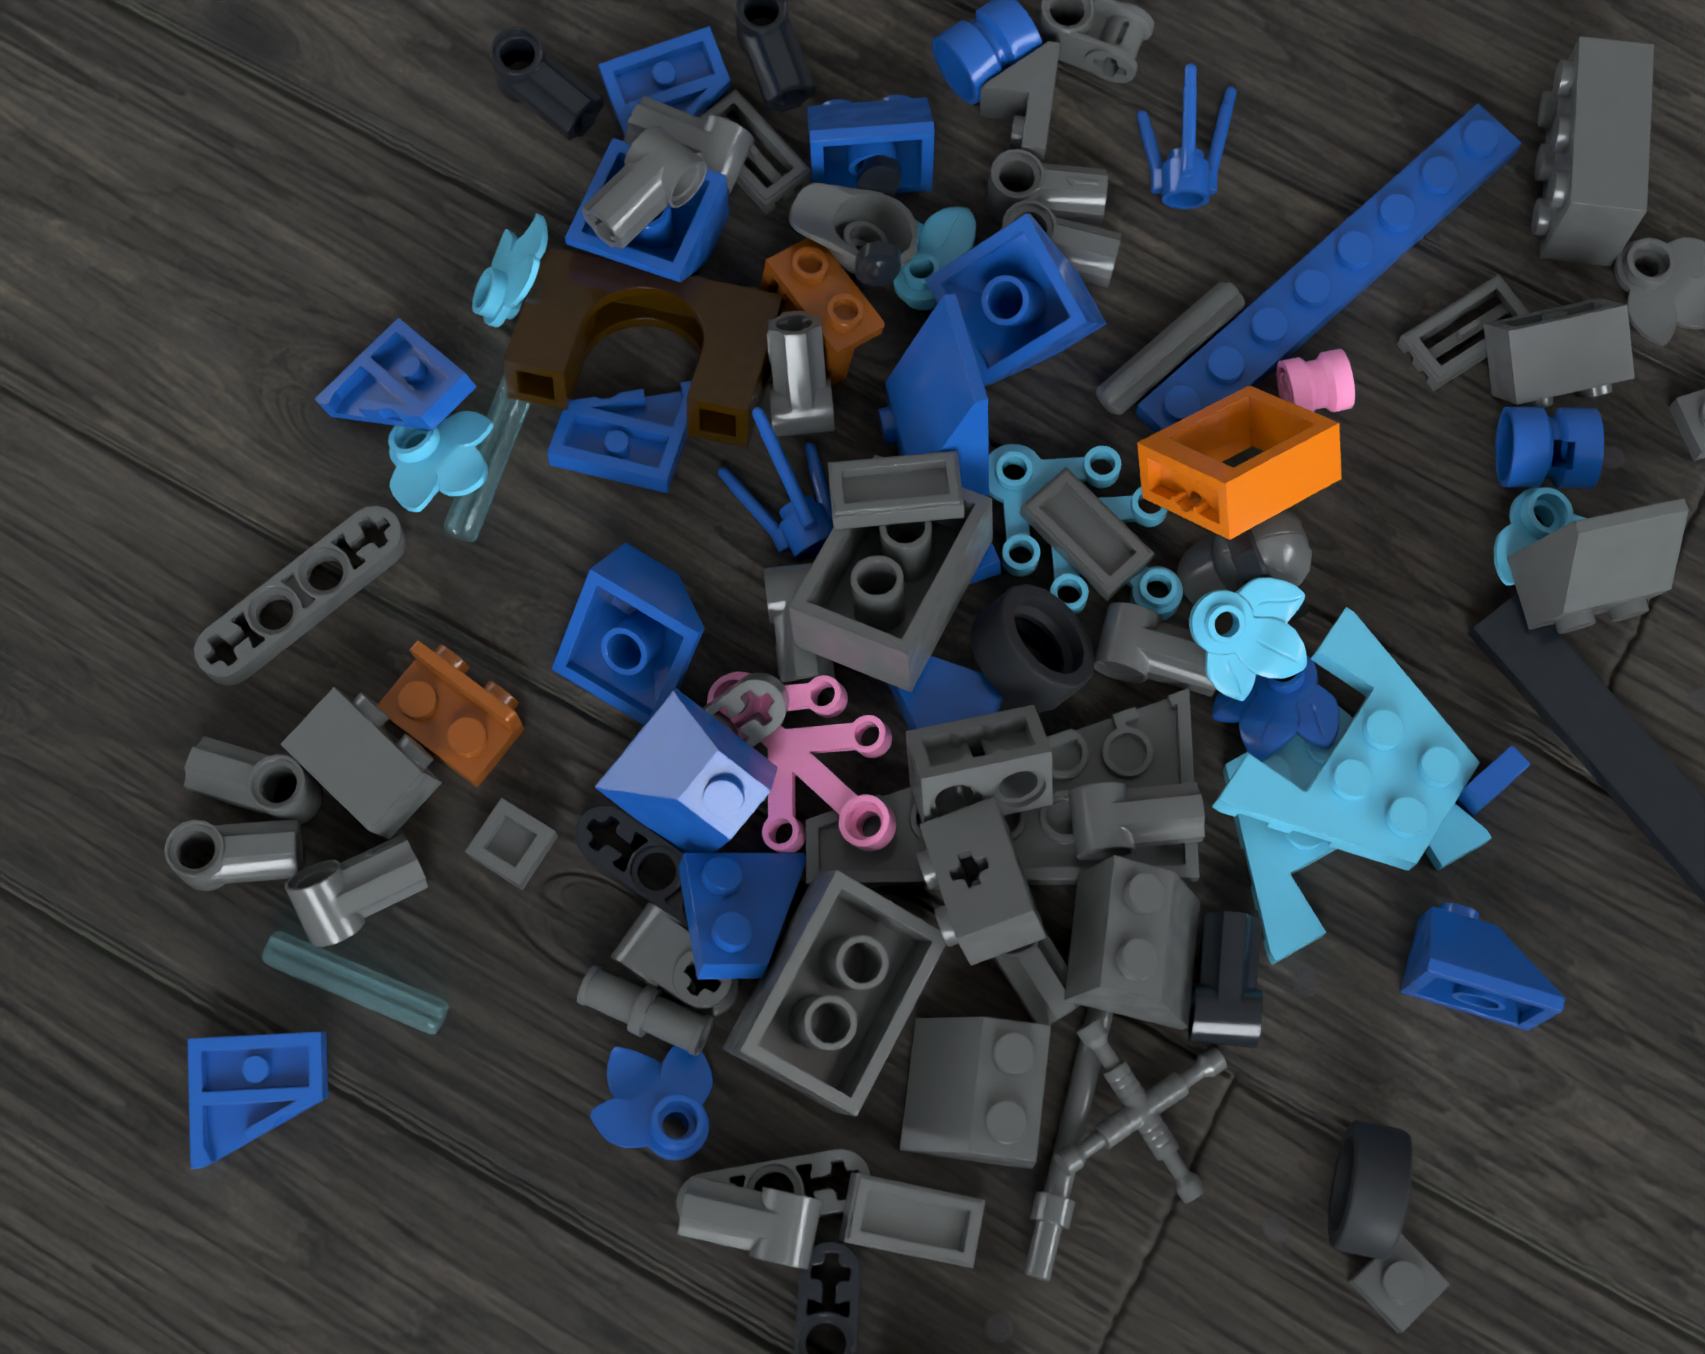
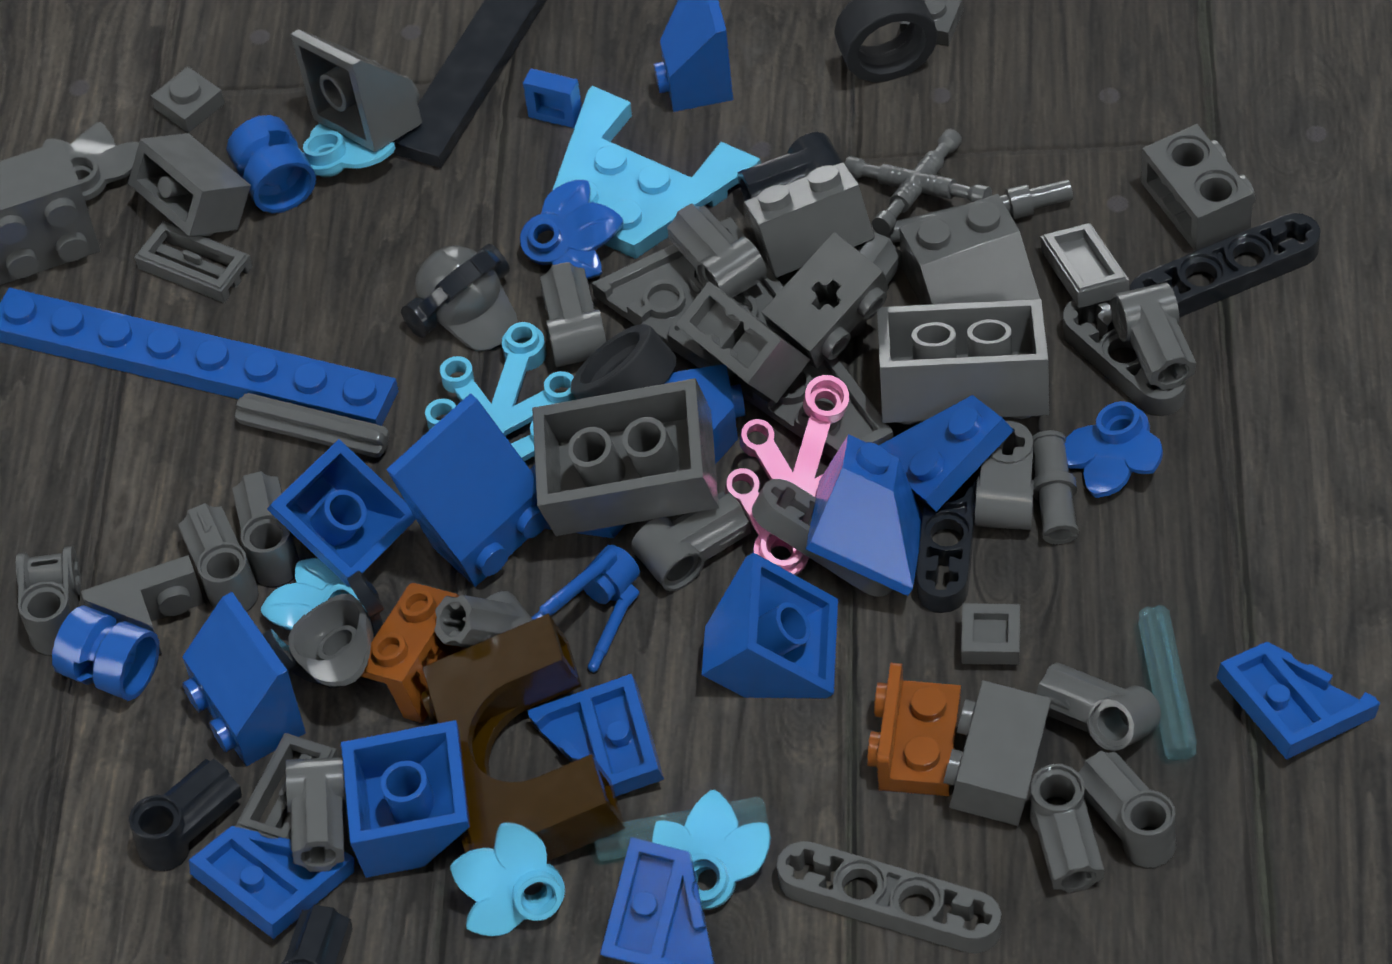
camera: 115 degrees left, 20 degrees down
dark grey piece [582,126,708,249] -> none
dark grey tile [828,451,964,530] -> none
dark grey tile [1020,467,1154,601] -> none
blue plant [1137,63,1237,209] -> none
orange window [1137,385,1342,540] -> none
medium azure plate [1189,577,1307,701] -> none
medium azure wing [1212,607,1480,871] -> none
bright pink wheel [1276,348,1355,412] -> none

